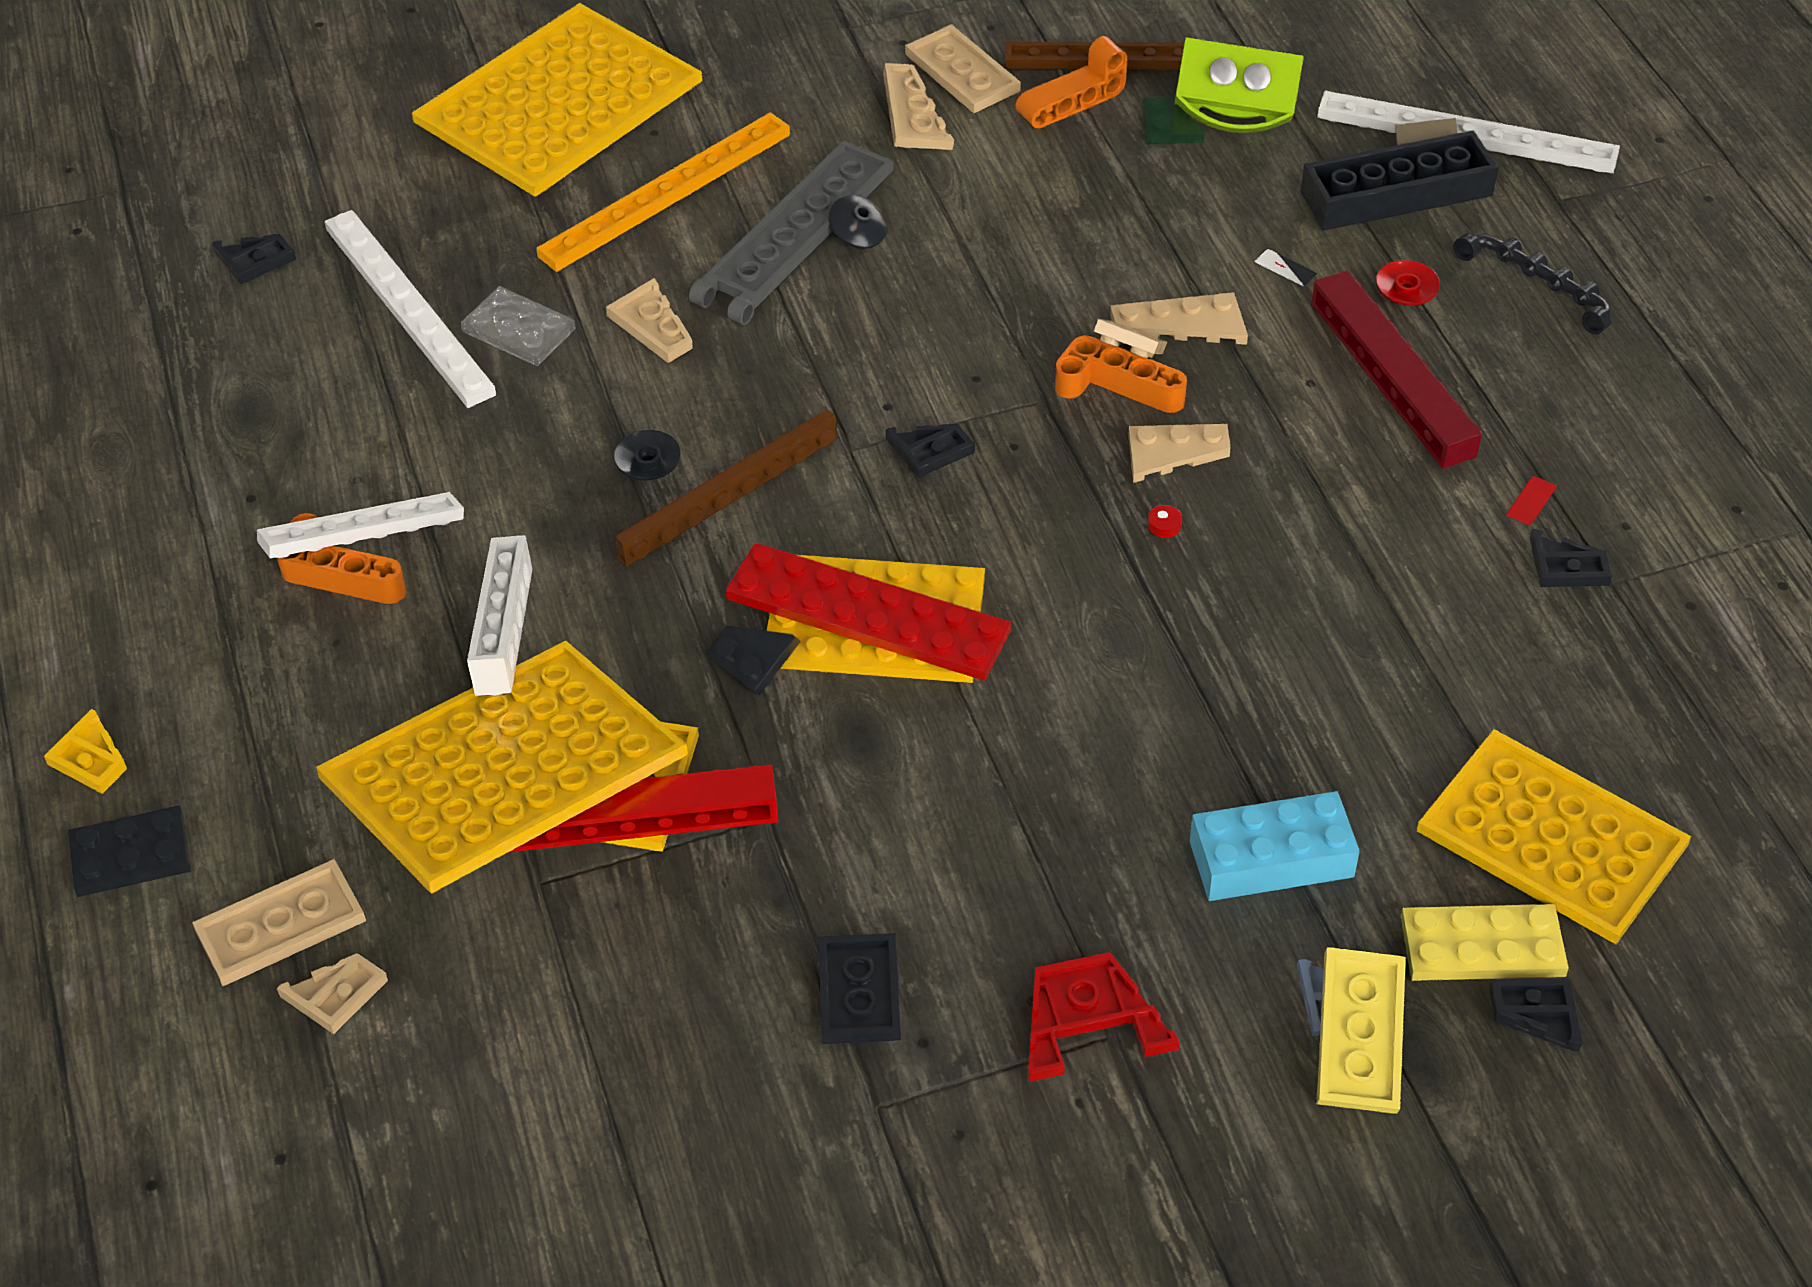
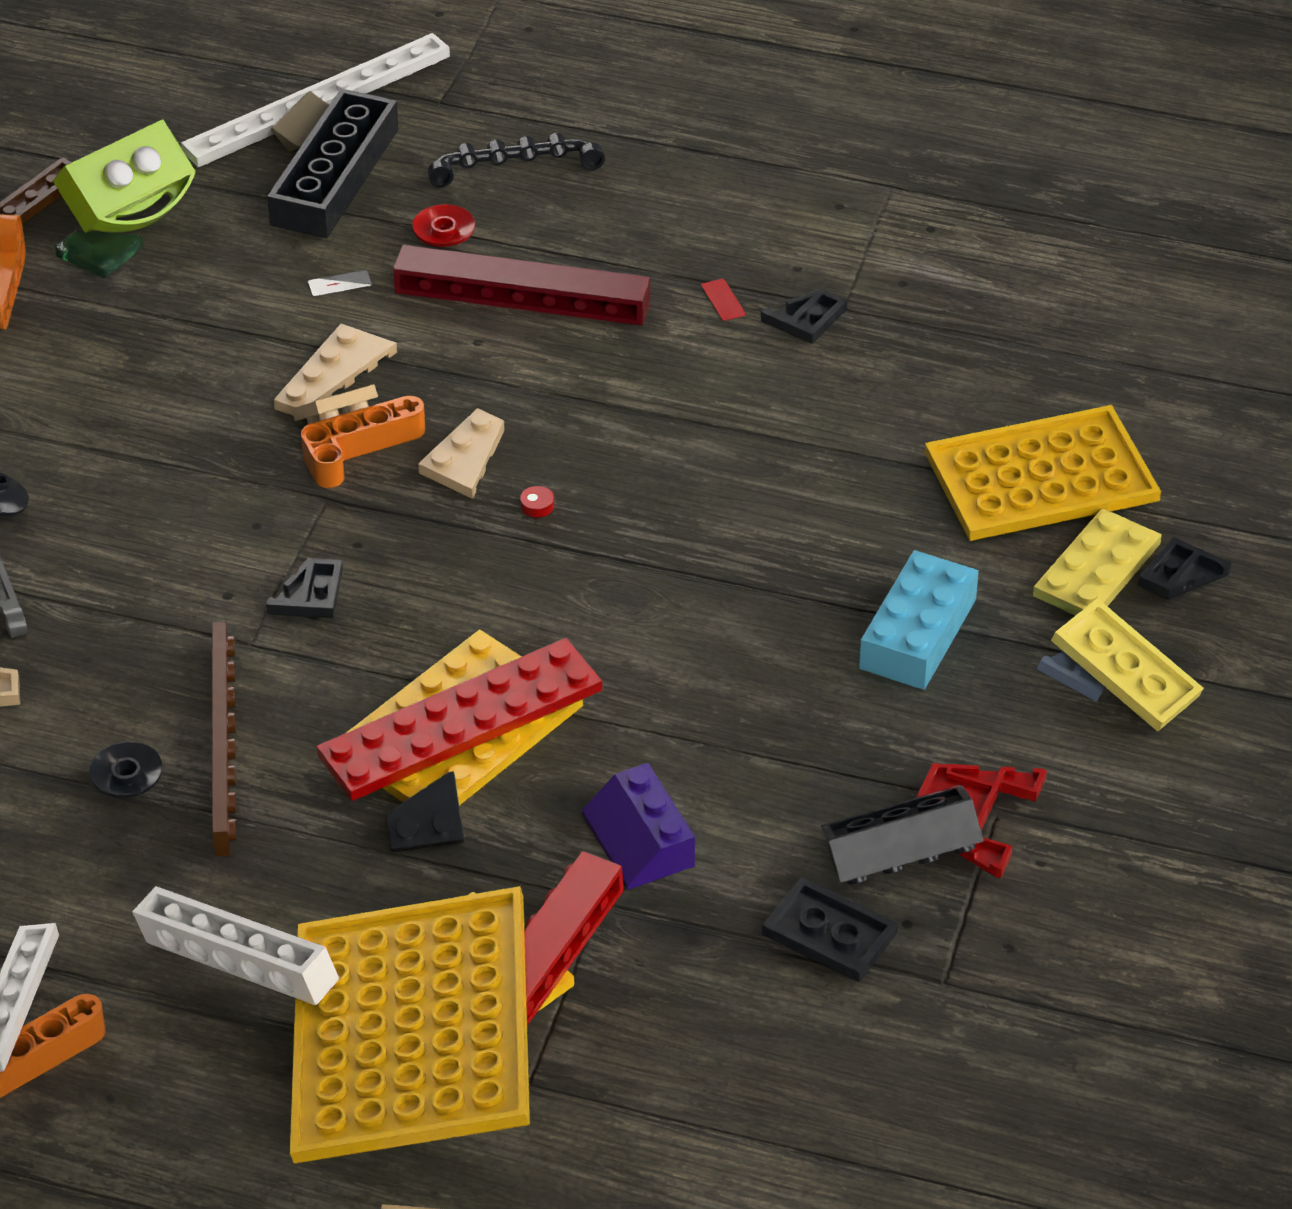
camera: 55 degrees left, 5 degrees down
none -> dark purple slope [582,763,695,890]
none -> slope [821,785,984,884]

